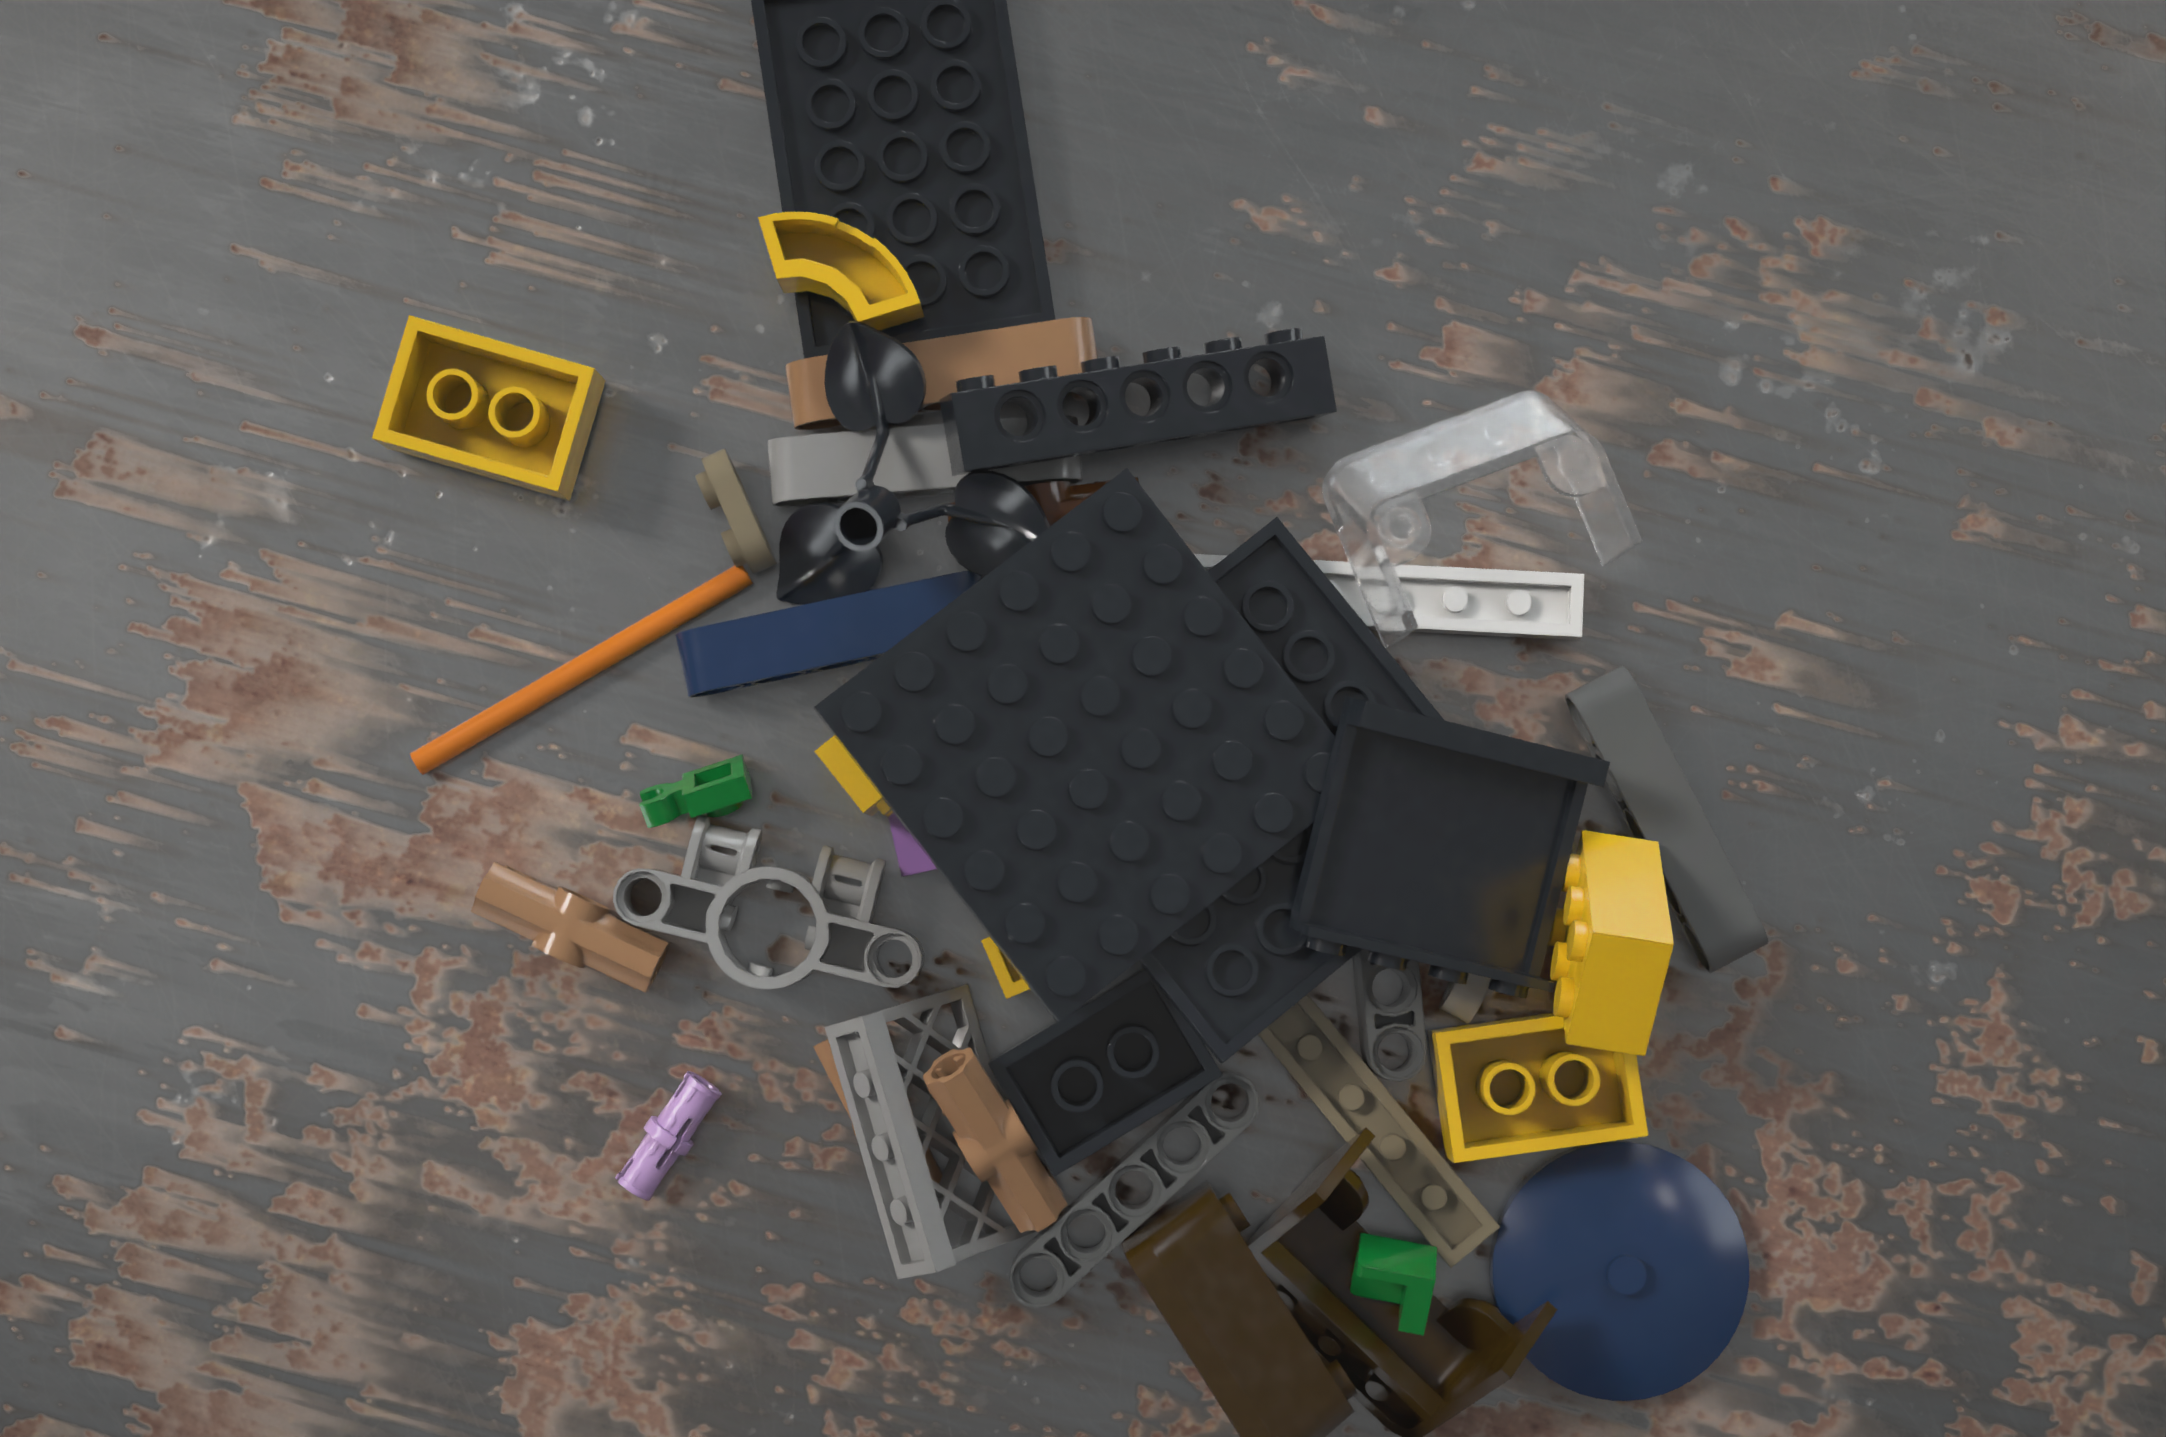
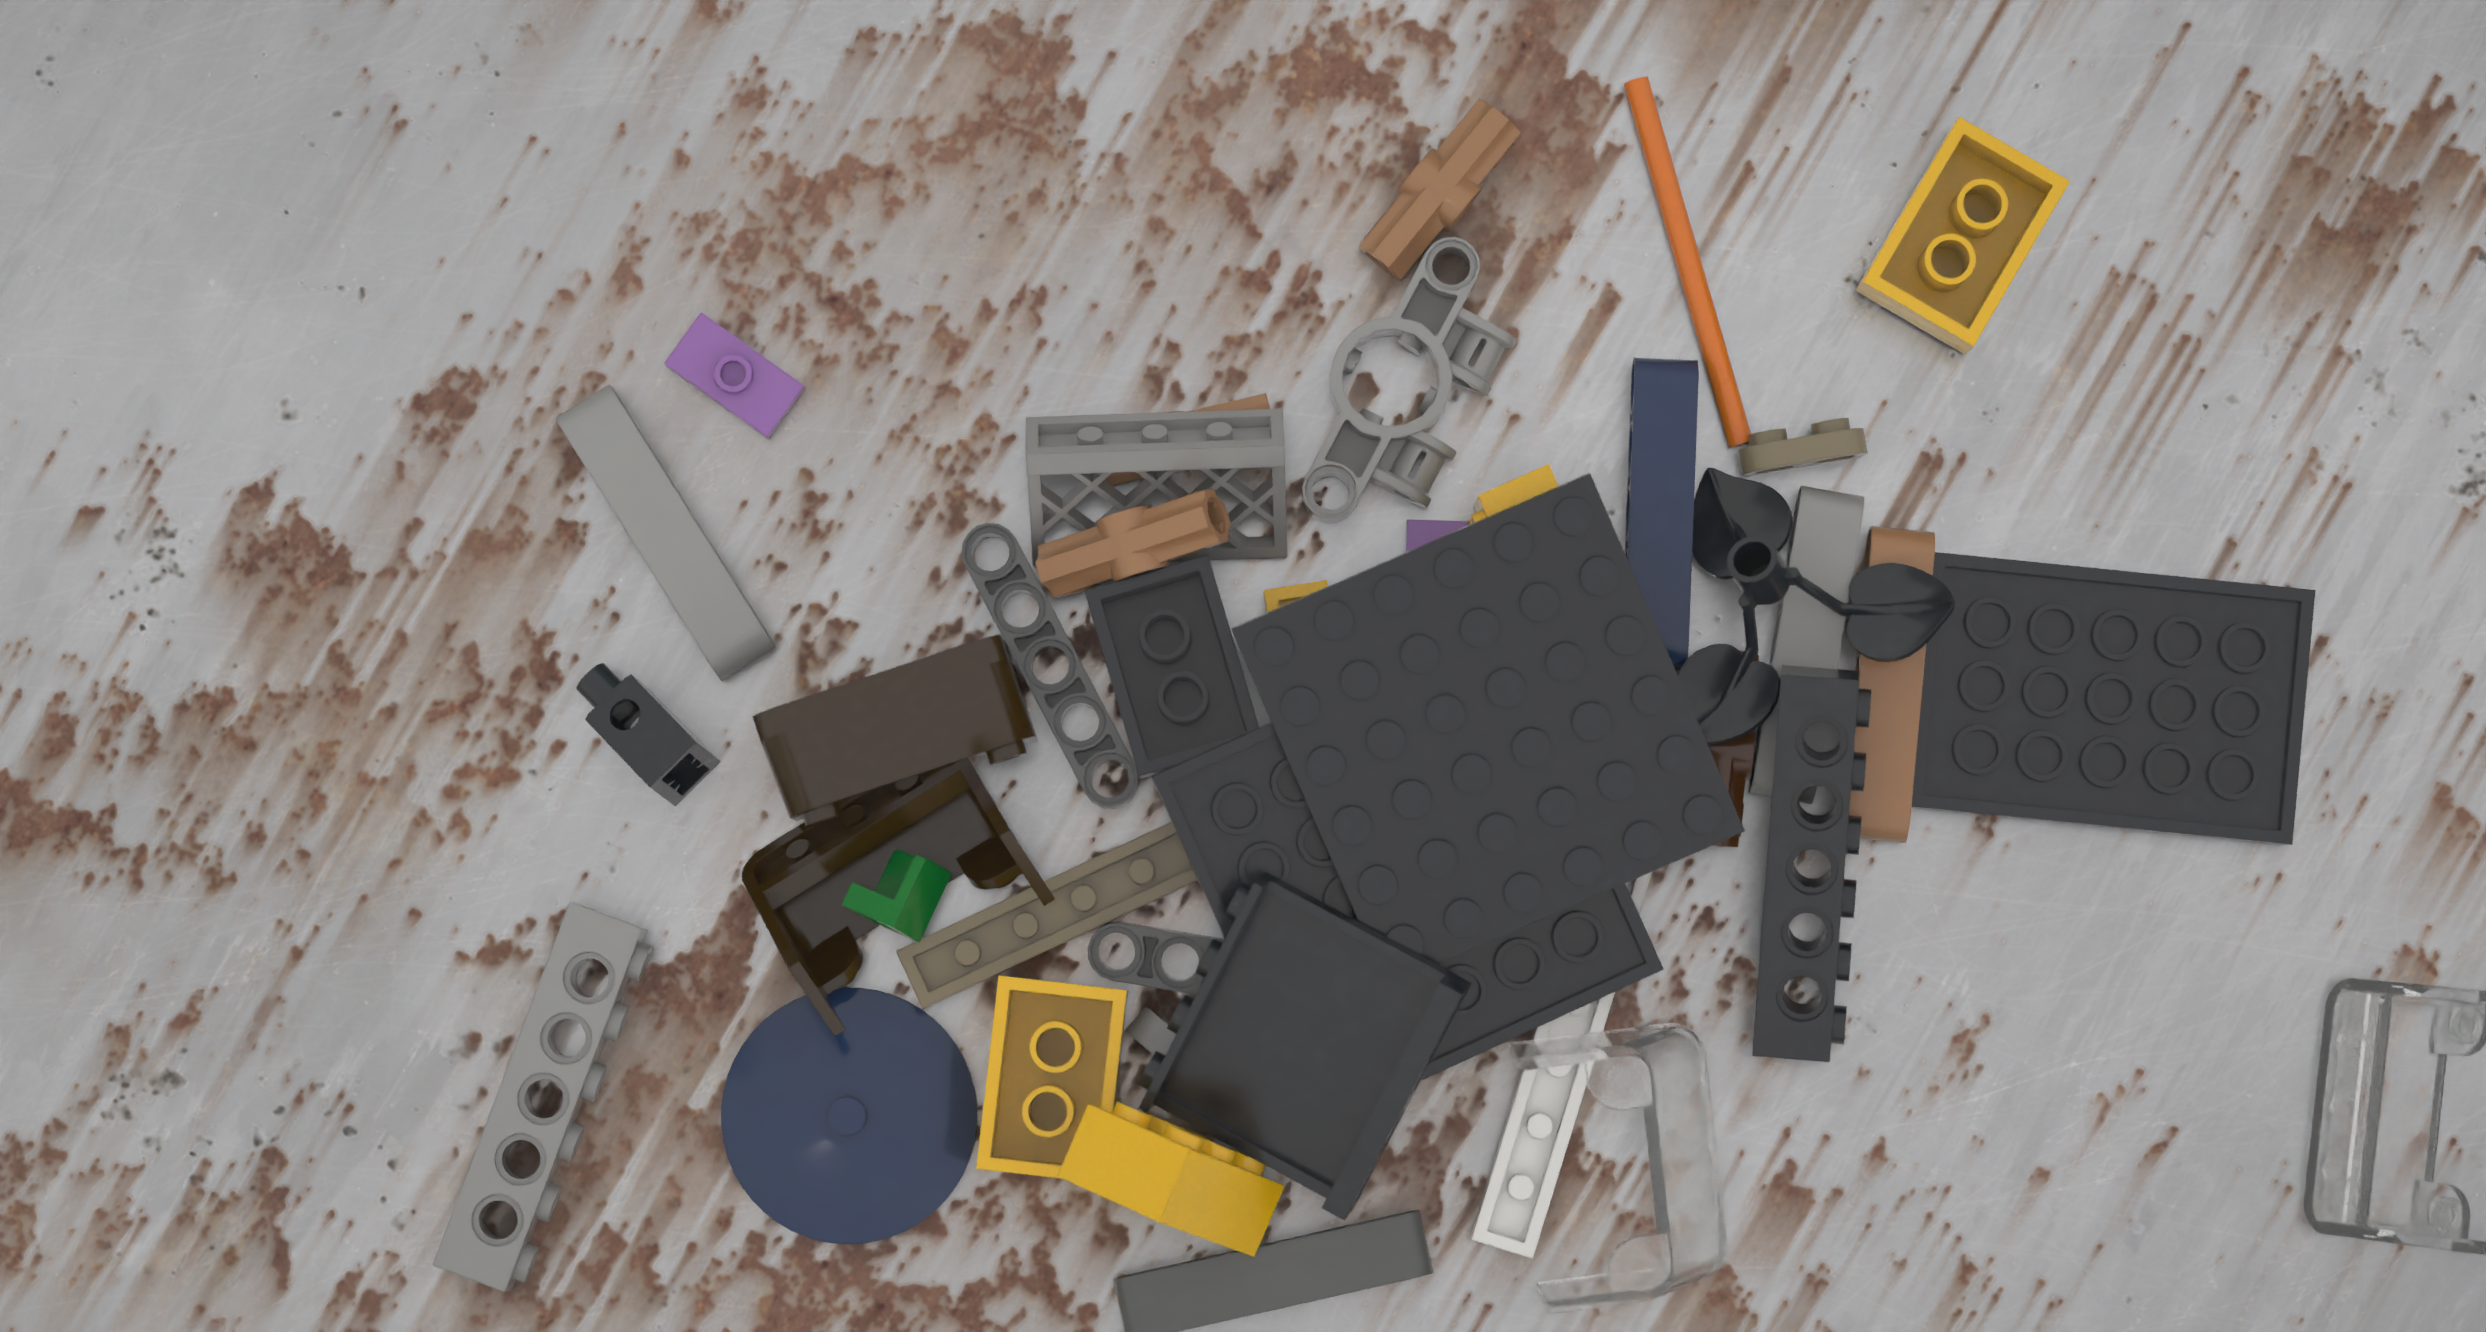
camera: 105 degrees right, 0 degrees up
lavender pin [615,1071,722,1201] -> none
green plate [639,754,752,828] -> none
yellow brick [758,212,924,331] -> none

